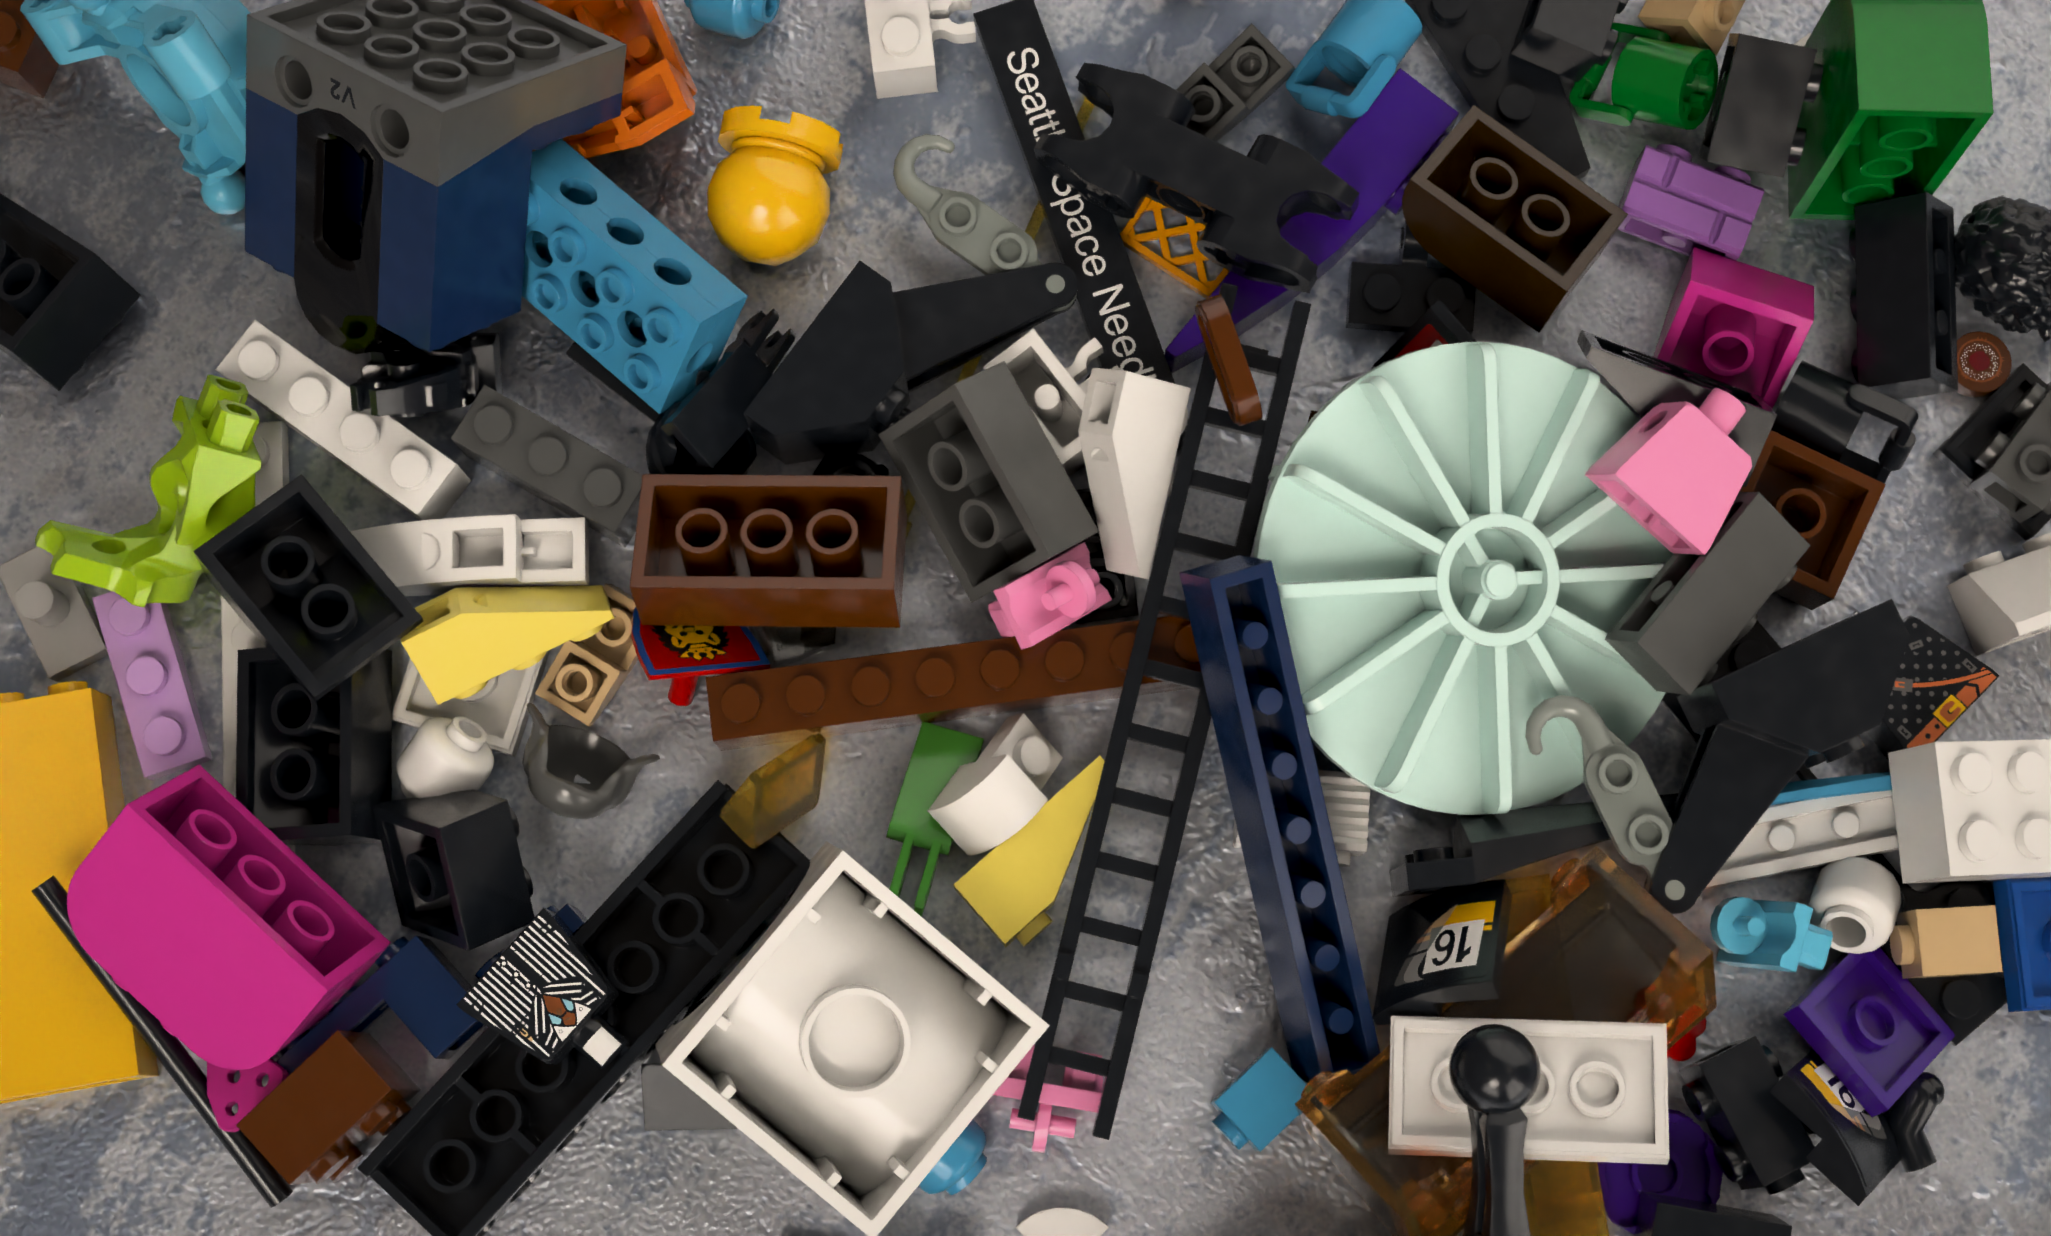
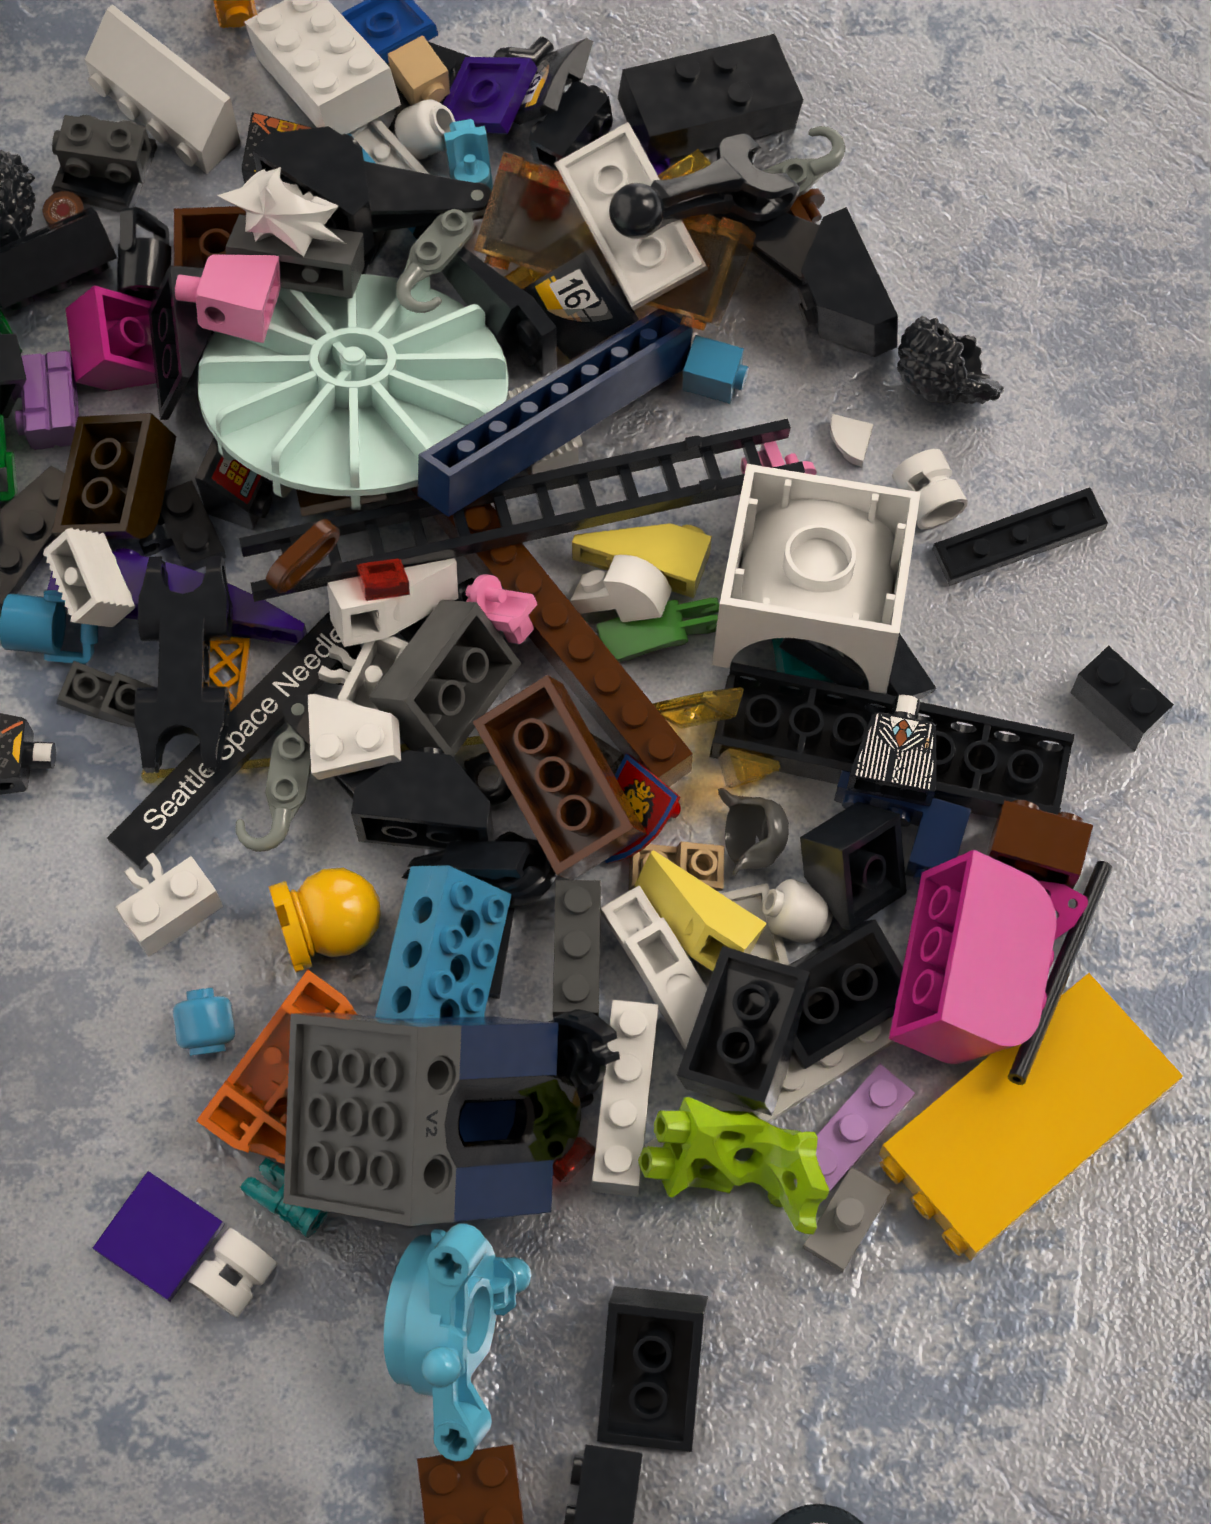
camera: 120 degrees left, 10 degrees down
none -> white brick [43,528,135,627]
none -> white hair [217,167,346,257]
none -> white wing [308,694,401,780]
none -> clear red tile [357,558,410,601]
none -> clear red tile [553,1137,596,1183]
none -> clear yellow slope [718,749,781,789]

